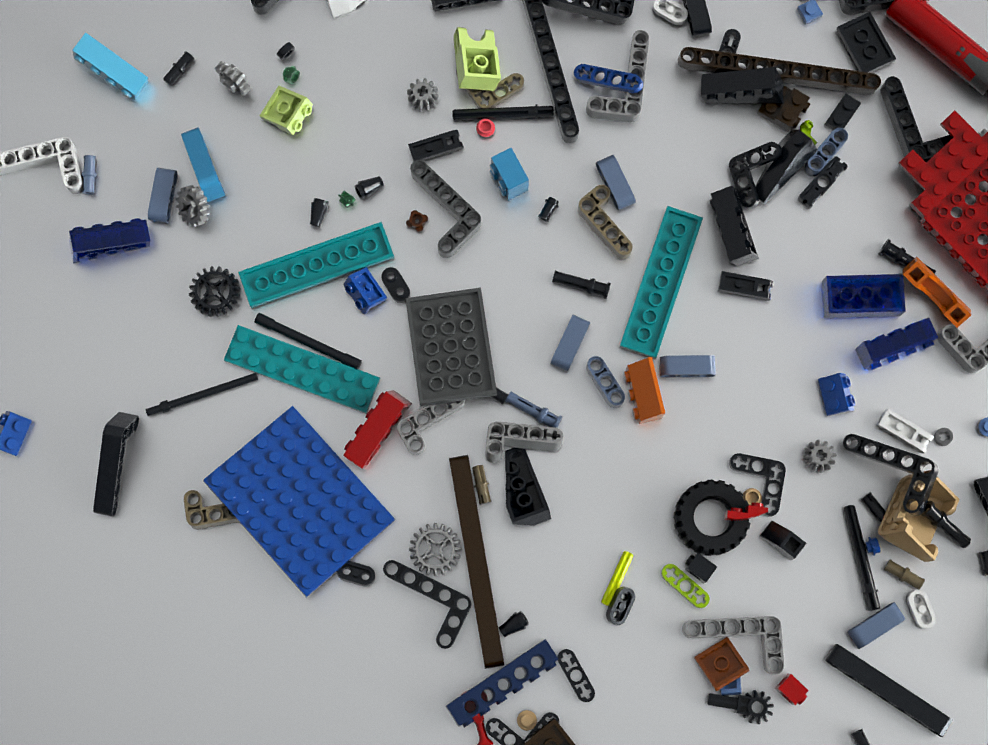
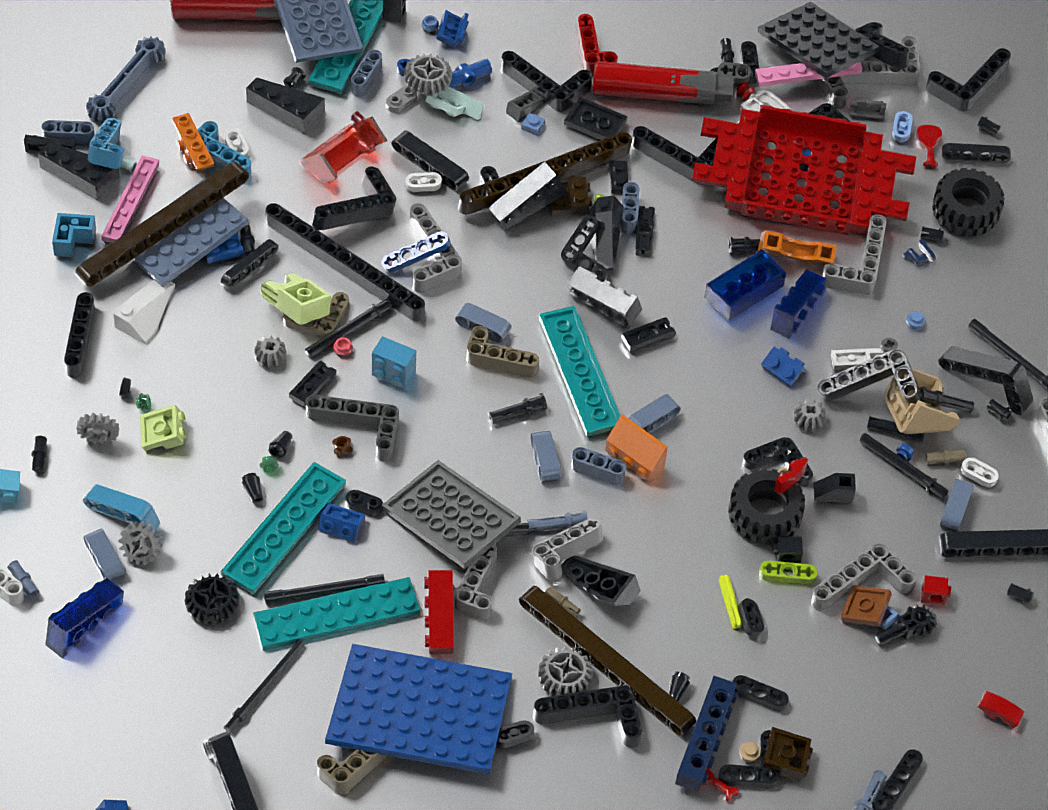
camera: 40 degrees left, 25 degrees down
black pin [538,197,559,222] -> none

